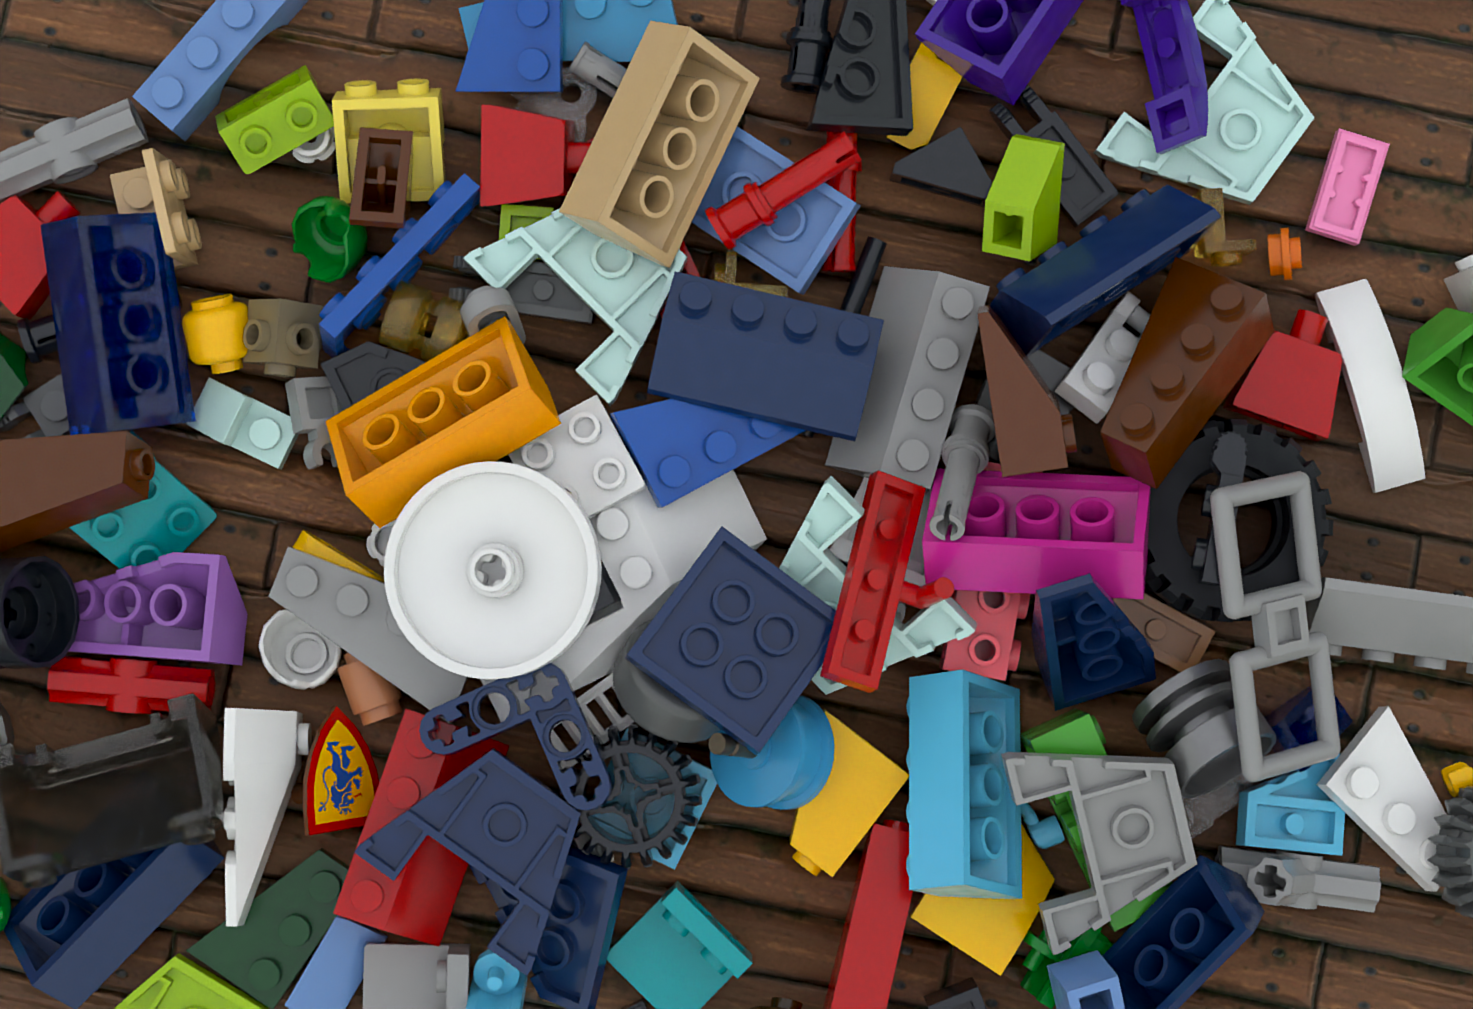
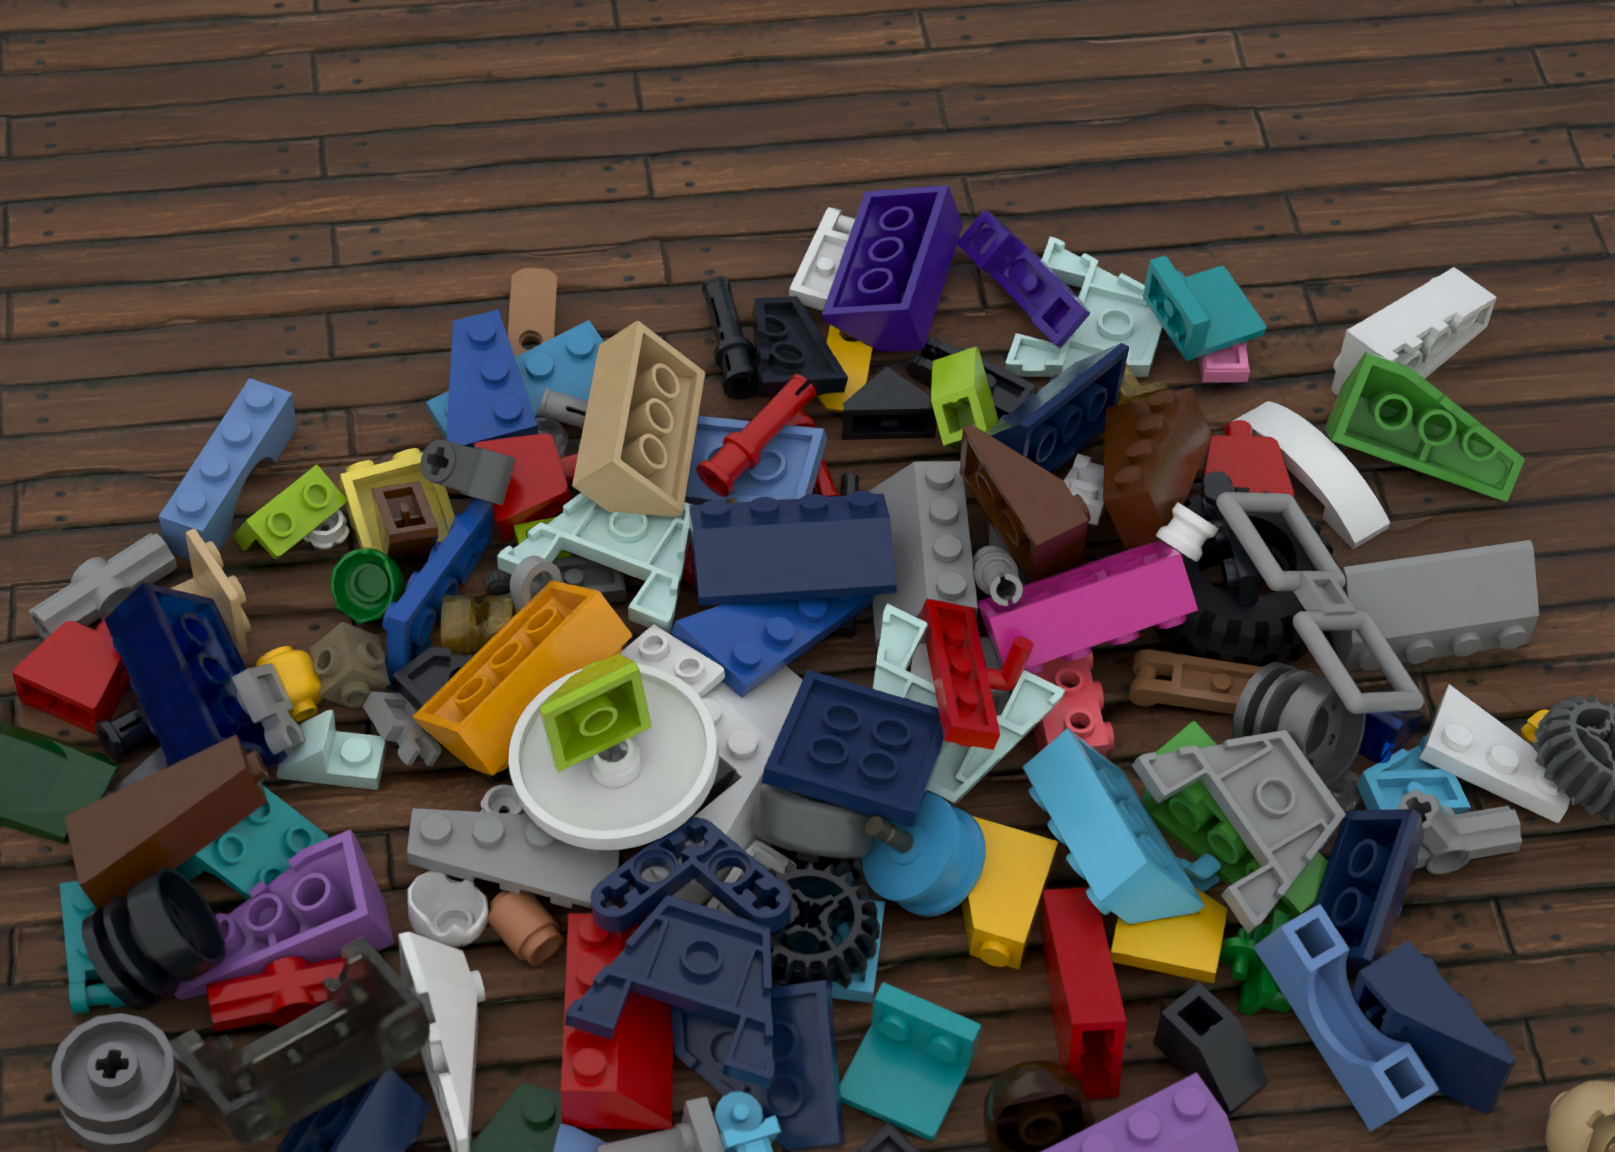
camera: 25 degrees left, 35 degrees down
shield [291,706,379,835] -> none
dark blue wedge [1031,573,1156,711] -> none
orange plate [1268,227,1302,280] -> none
none -> light grey plate [232,663,305,755]
none -> dark grey piece [420,440,517,505]
none -> lime slope [539,654,652,773]
none -> teal bracket [1143,255,1266,361]
none -> white wheel [1156,502,1219,562]

